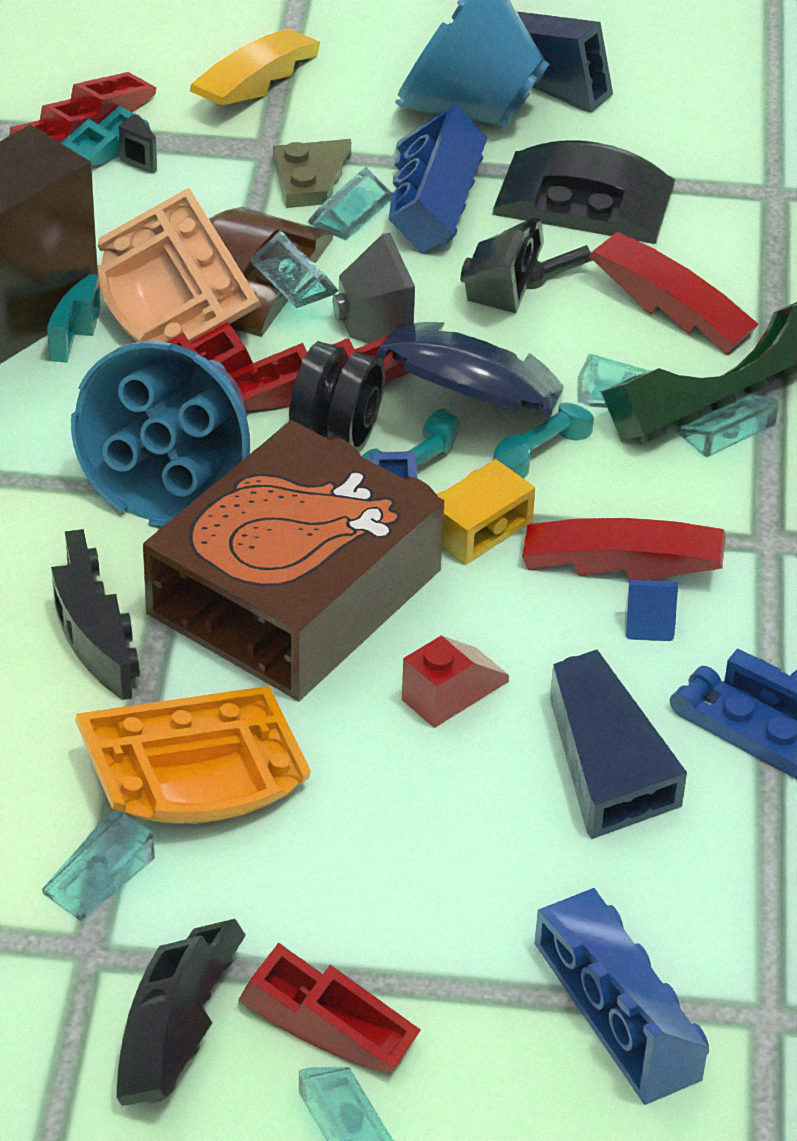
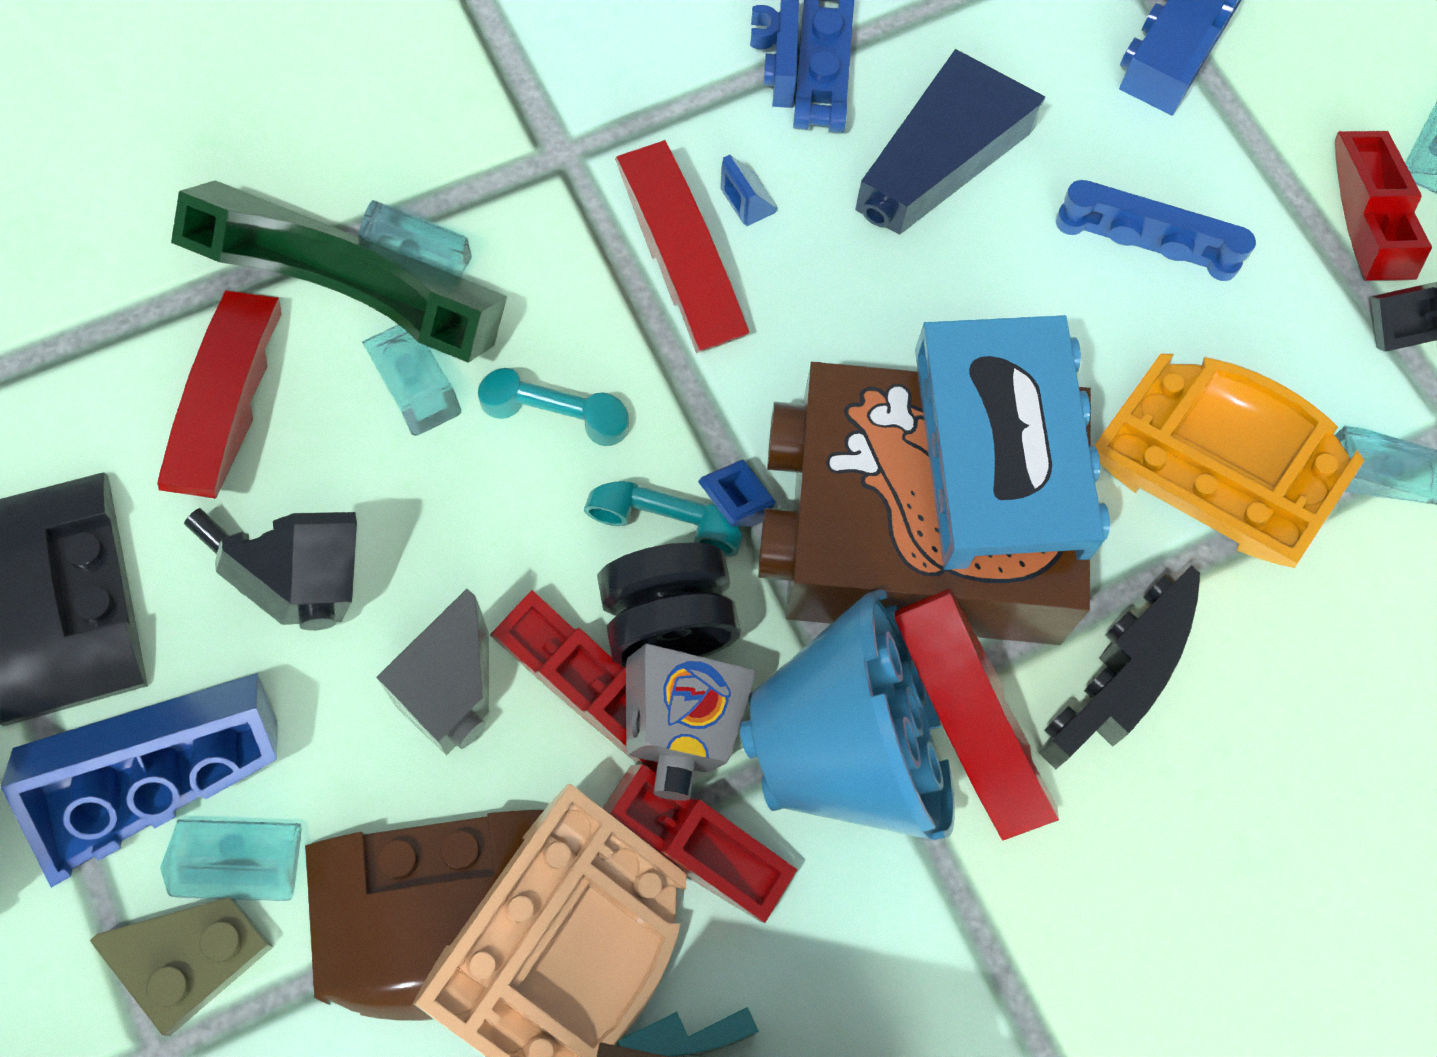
camera: 125 degrees left, 25 degrees up
clear light blue slope [249,231,339,309] -> none
dark blue slope [376,322,564,418] -> none
red slope [401,635,509,728] -> none
yellow brick [437,459,536,565] -> none
none -> light grey torso [626,644,755,800]
none -> red slope [894,588,1059,841]
none -> dark azure panel [915,315,1110,570]
none -> blue plate [1055,180,1256,281]

